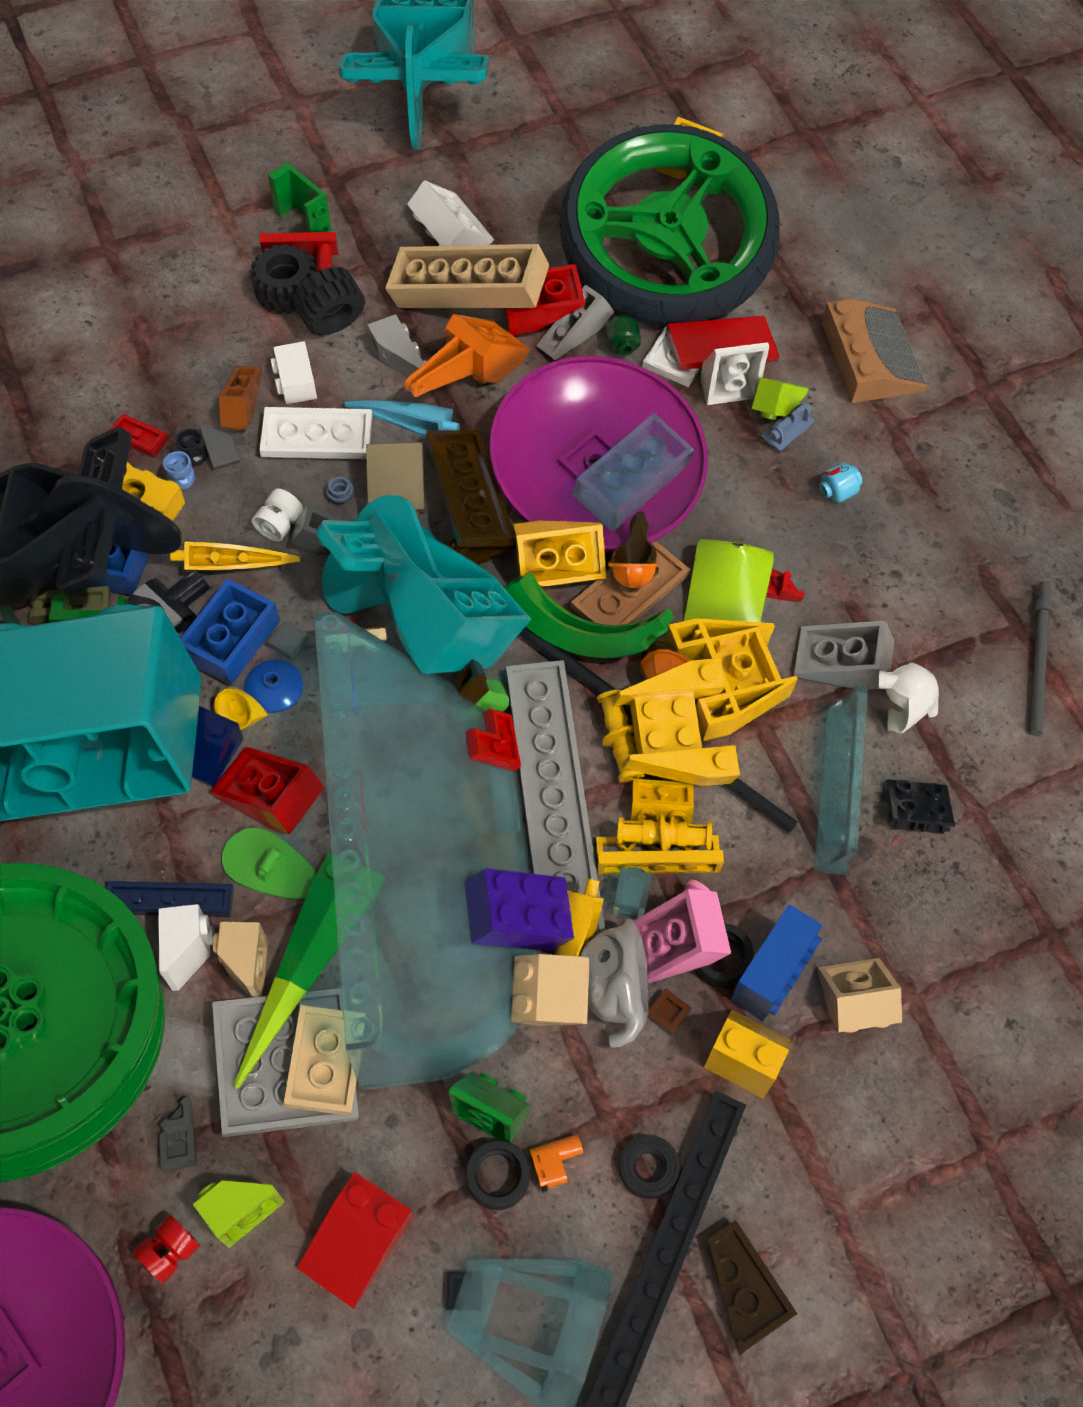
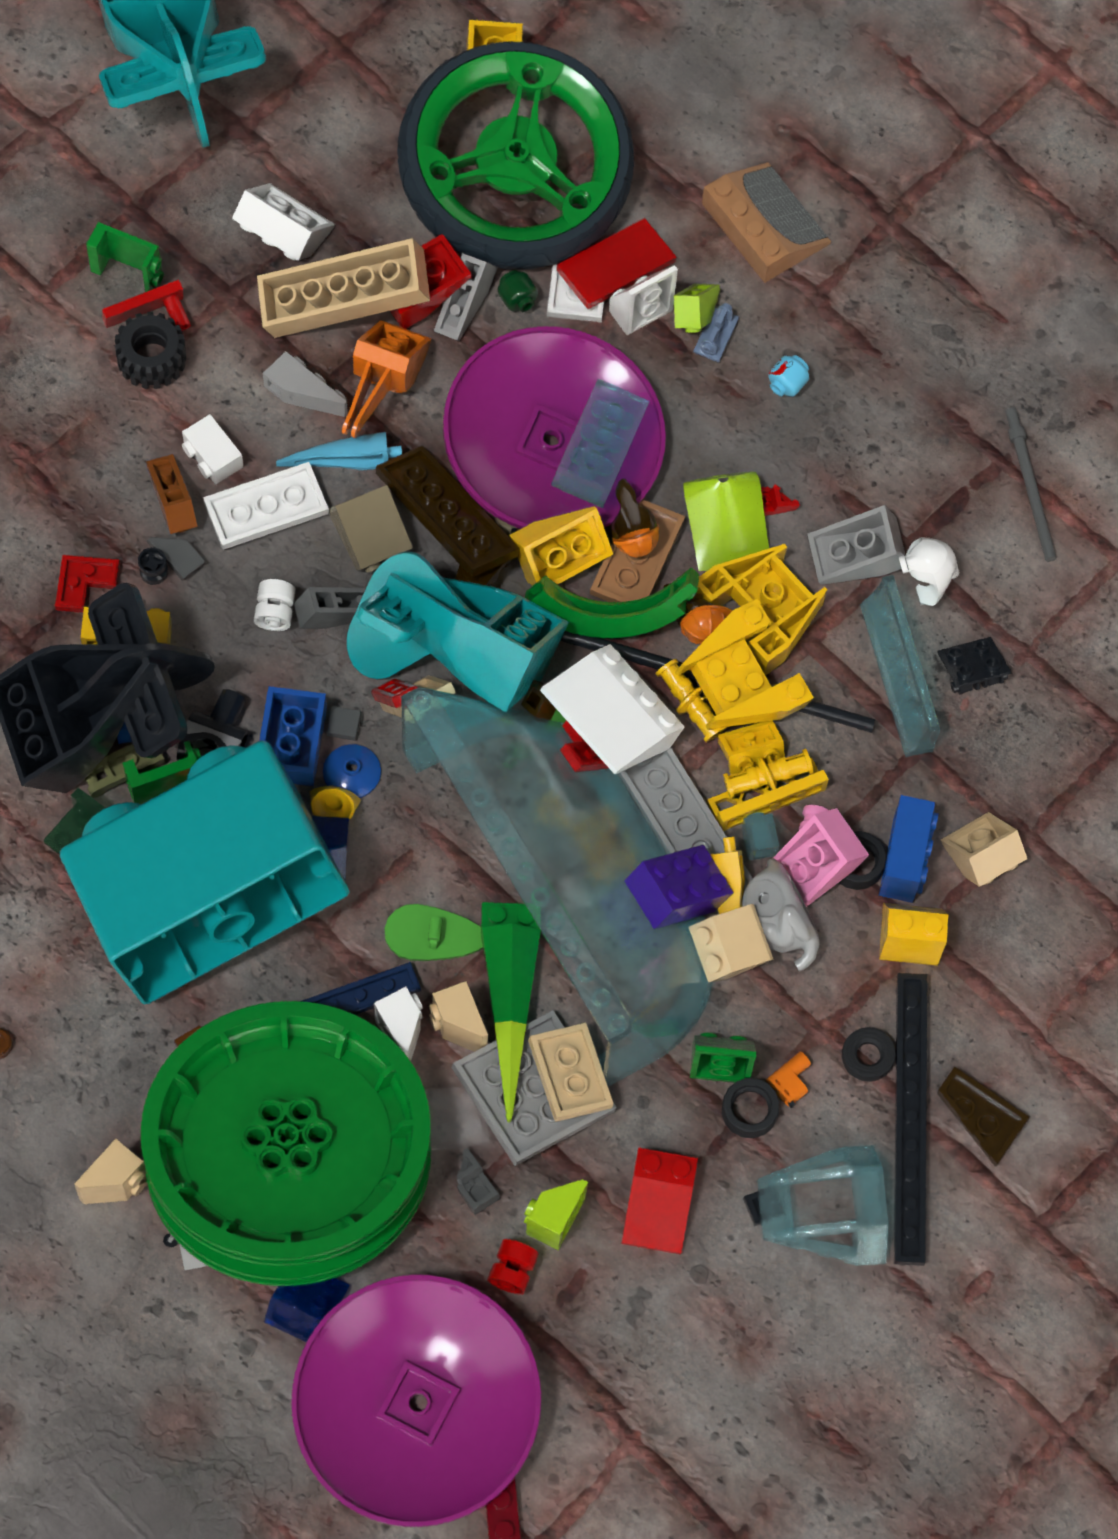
camera: 25 degrees left, 5 degrees up
medium blue wheel [163,451,195,489] -> none
yellow piece [170,542,300,570] -> none
red slope [210,746,324,835] -> none
black tyre [293,266,366,336] -> none
sand blue plate [326,477,354,503] -> none
reddish brown tile [647,988,691,1036] -> none
none -> white slope [540,644,685,774]

